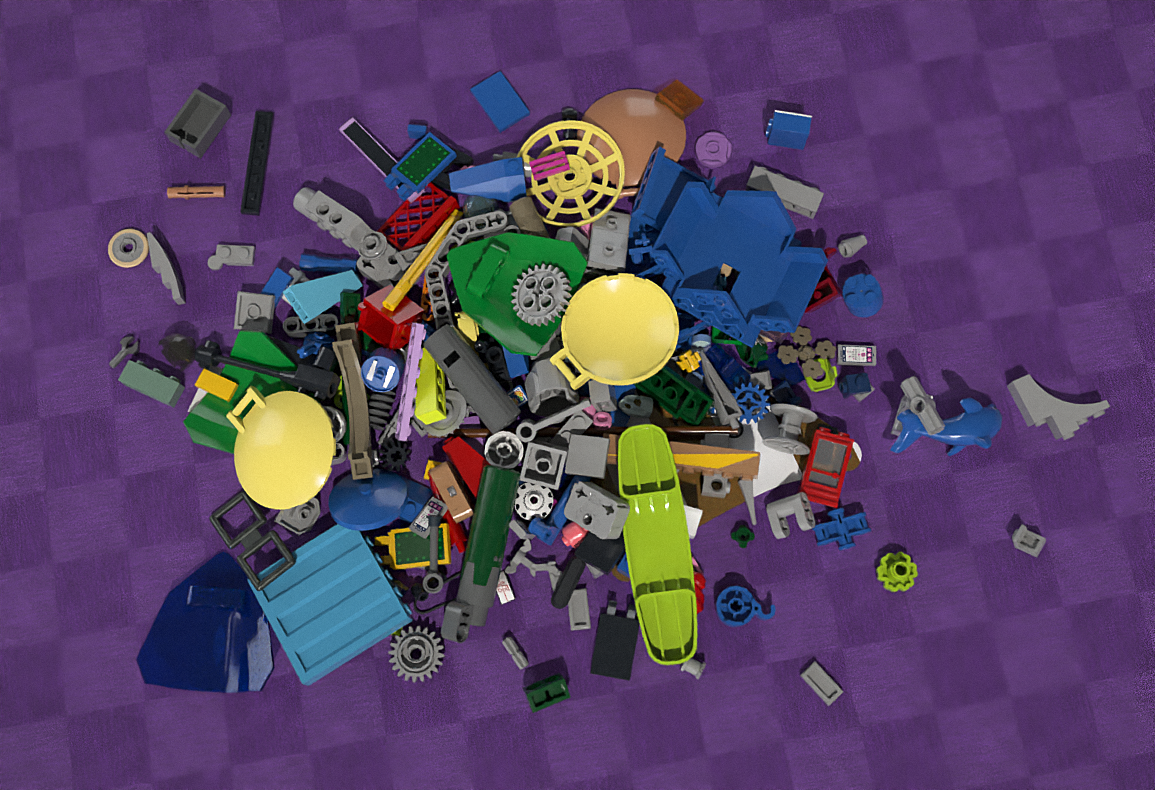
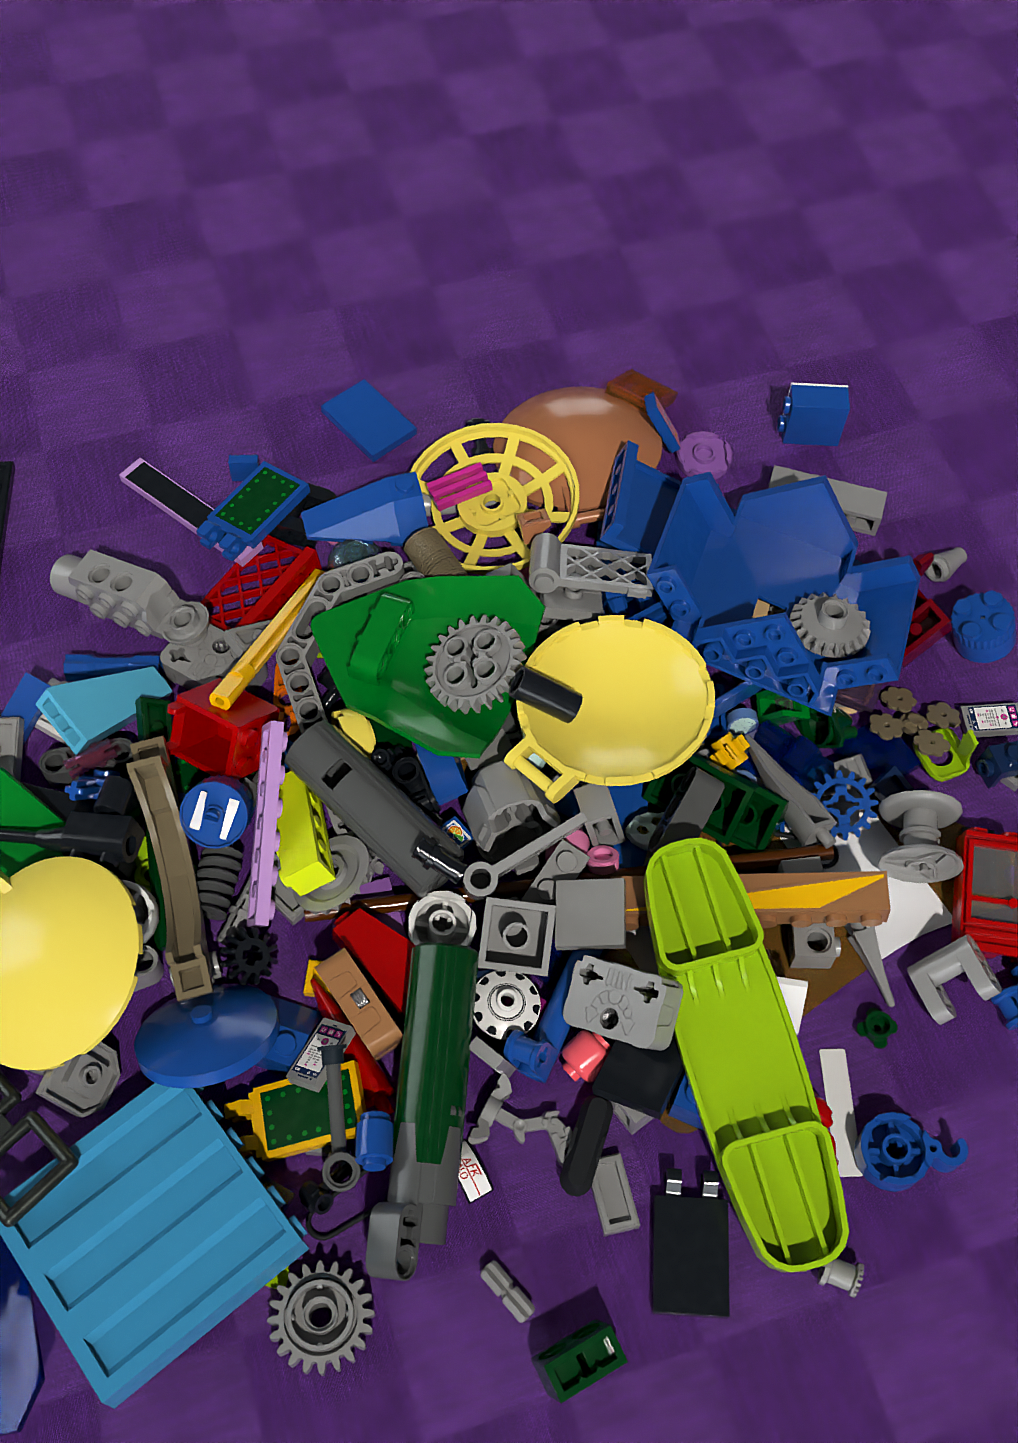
camera: 10 degrees left, 15 degrees down
none -> clear pink pin [63,738,118,780]
none -> blue brick [355,1111,394,1172]
none -> black pin [411,838,468,884]
none -> black pin [509,666,583,723]
none -> nougat slope [516,508,551,545]
none -> light grey piece [529,533,653,599]
none -> blue tile [644,392,681,453]
none -> dark grey beam [648,766,724,854]
none -> light grey gear [789,592,871,658]
none -> white sticker [819,1049,863,1177]

